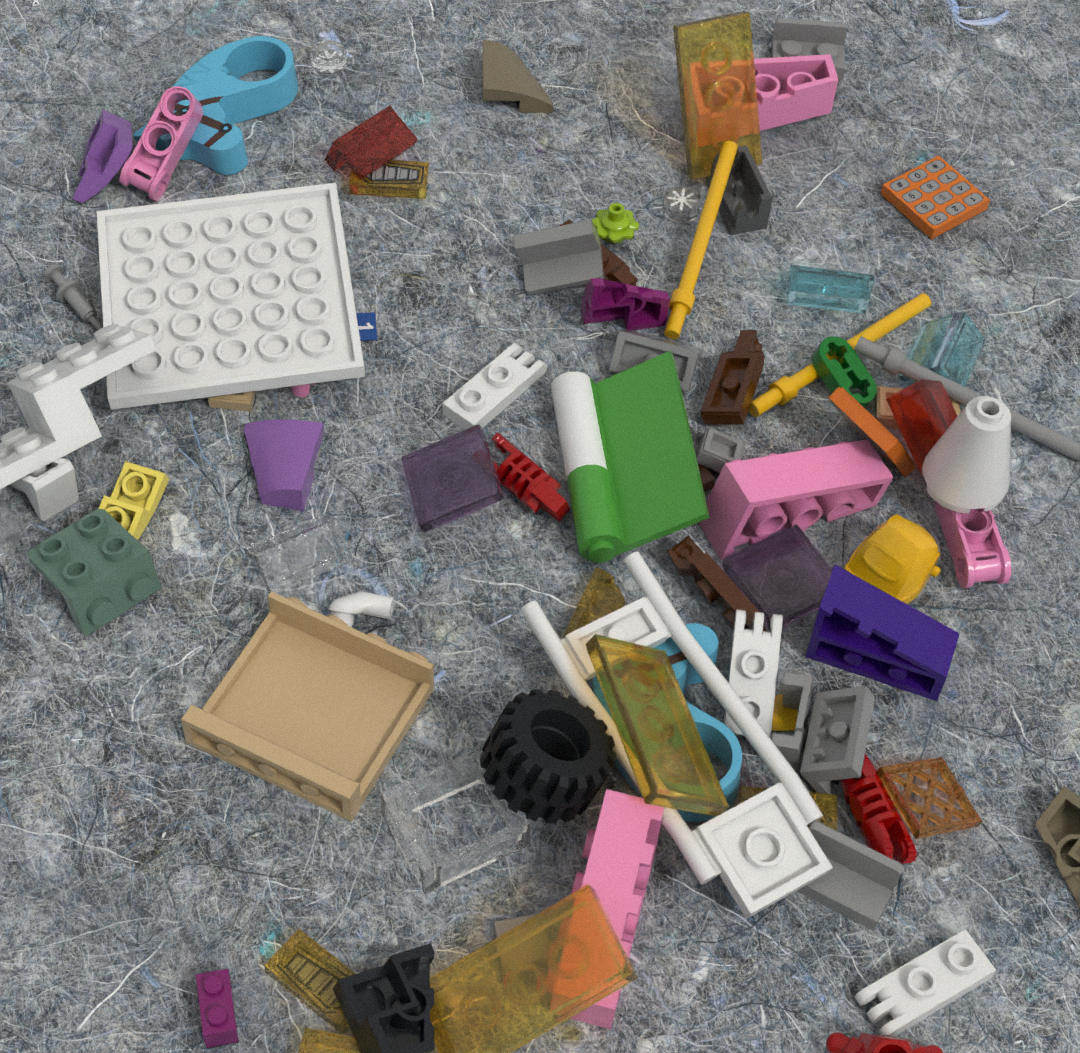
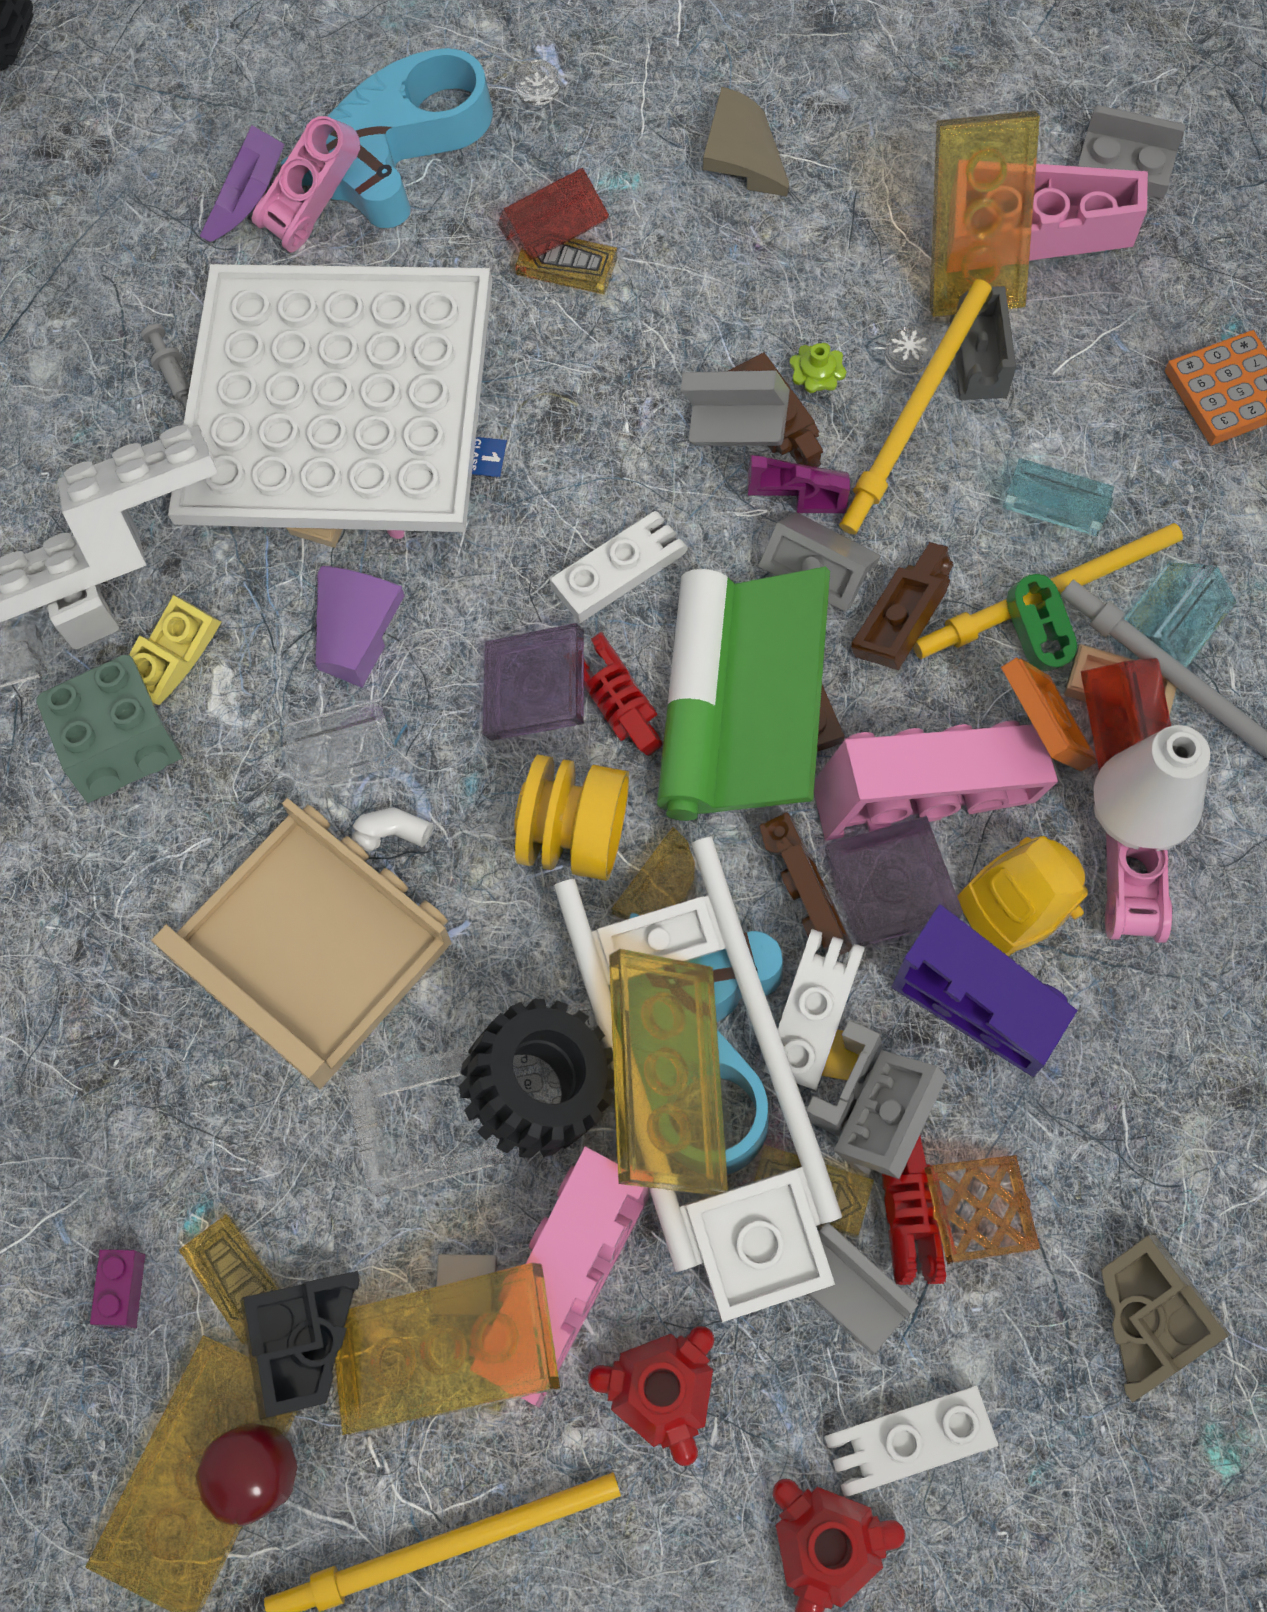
camera: 20 degrees right, 15 degrees up
light grey tile [696,426,745,473] -> none
none -> yellow wheel [514,754,629,881]
none -> red rock [588,1326,715,1466]

